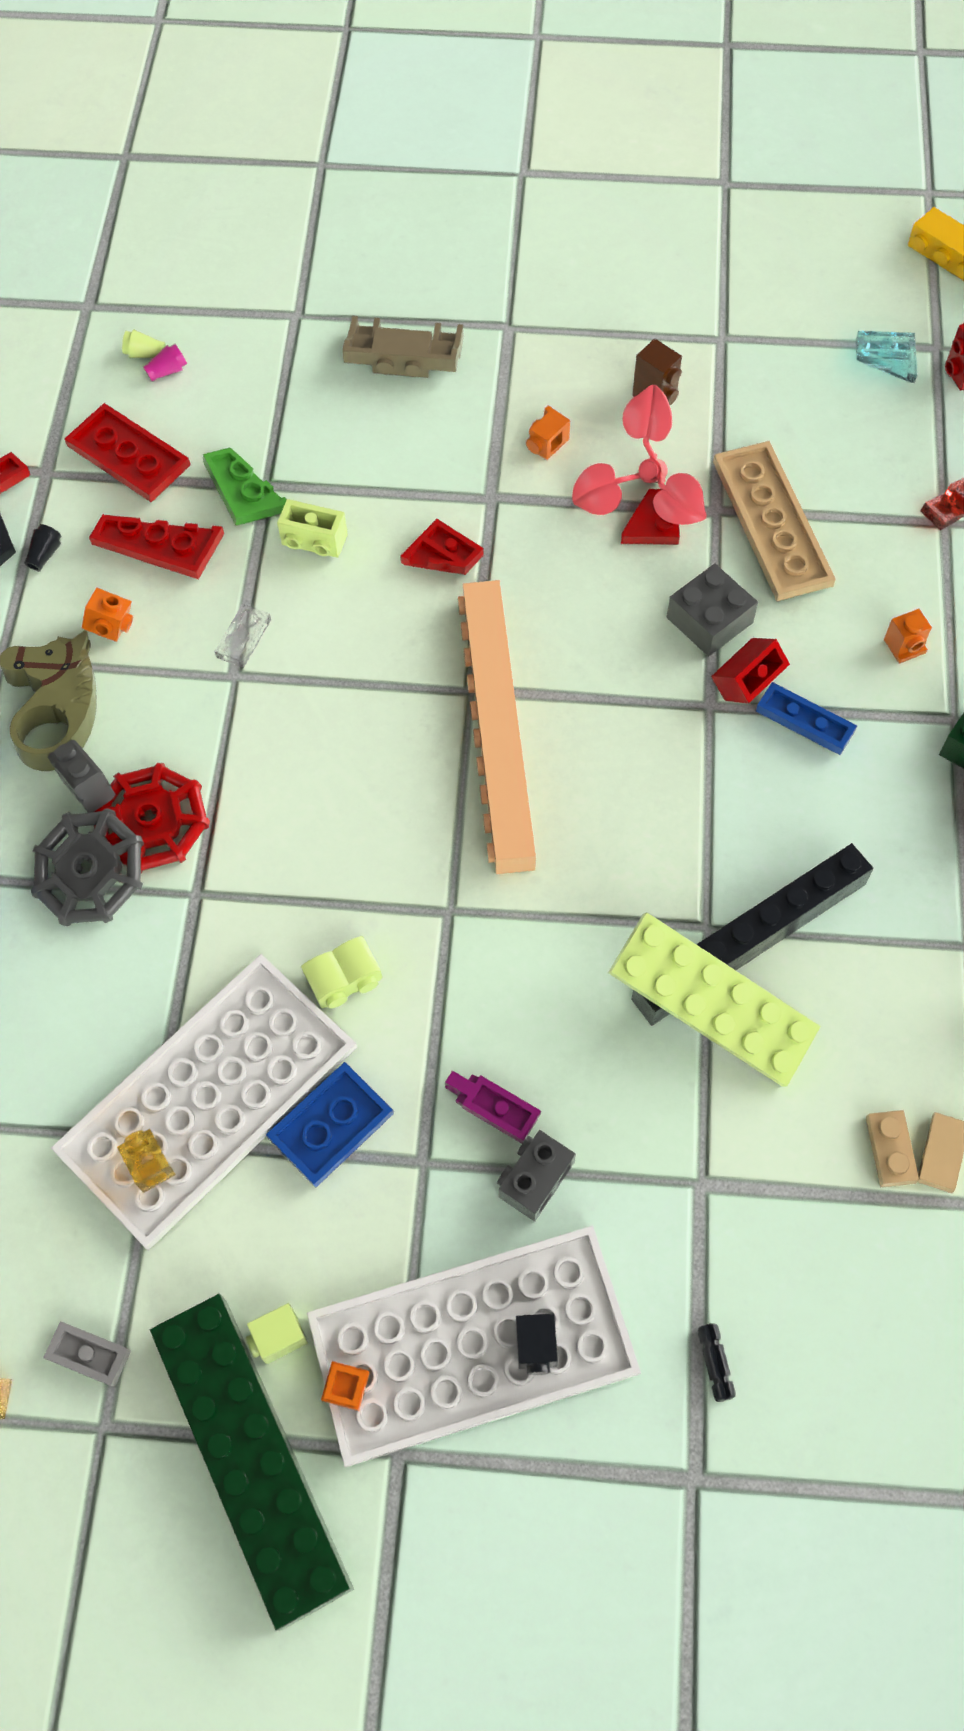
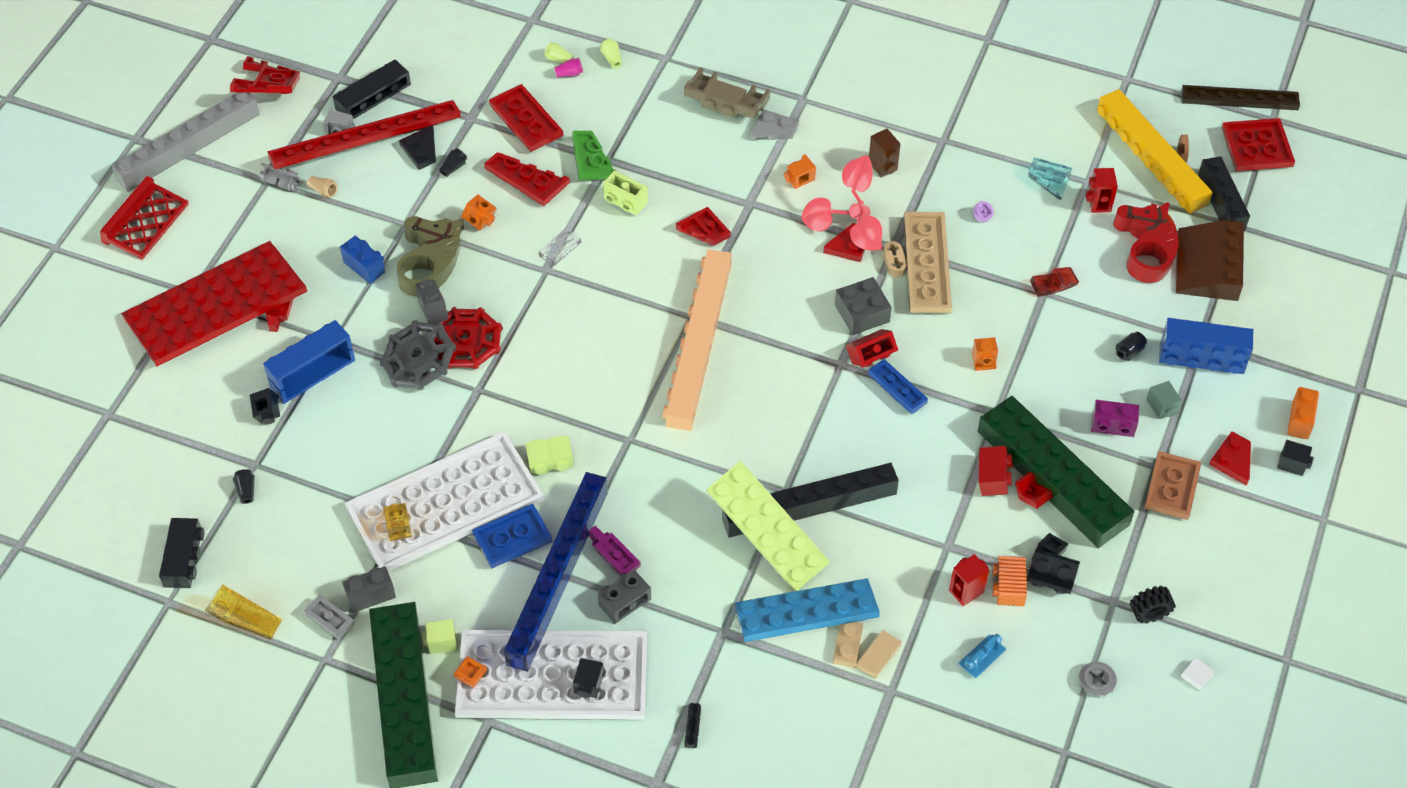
camera: 15 degrees right, 10 degrees down
none -> dark grey brick [342,566,396,613]
none -> clear blue brick [504,472,608,672]
none -> yellowish green cone [600,39,622,68]
none -> dark azure plate [735,578,880,642]
none -> light grey wing [750,110,799,141]
none -> tan beam [883,241,907,277]
none -> lavender tile [972,201,994,223]

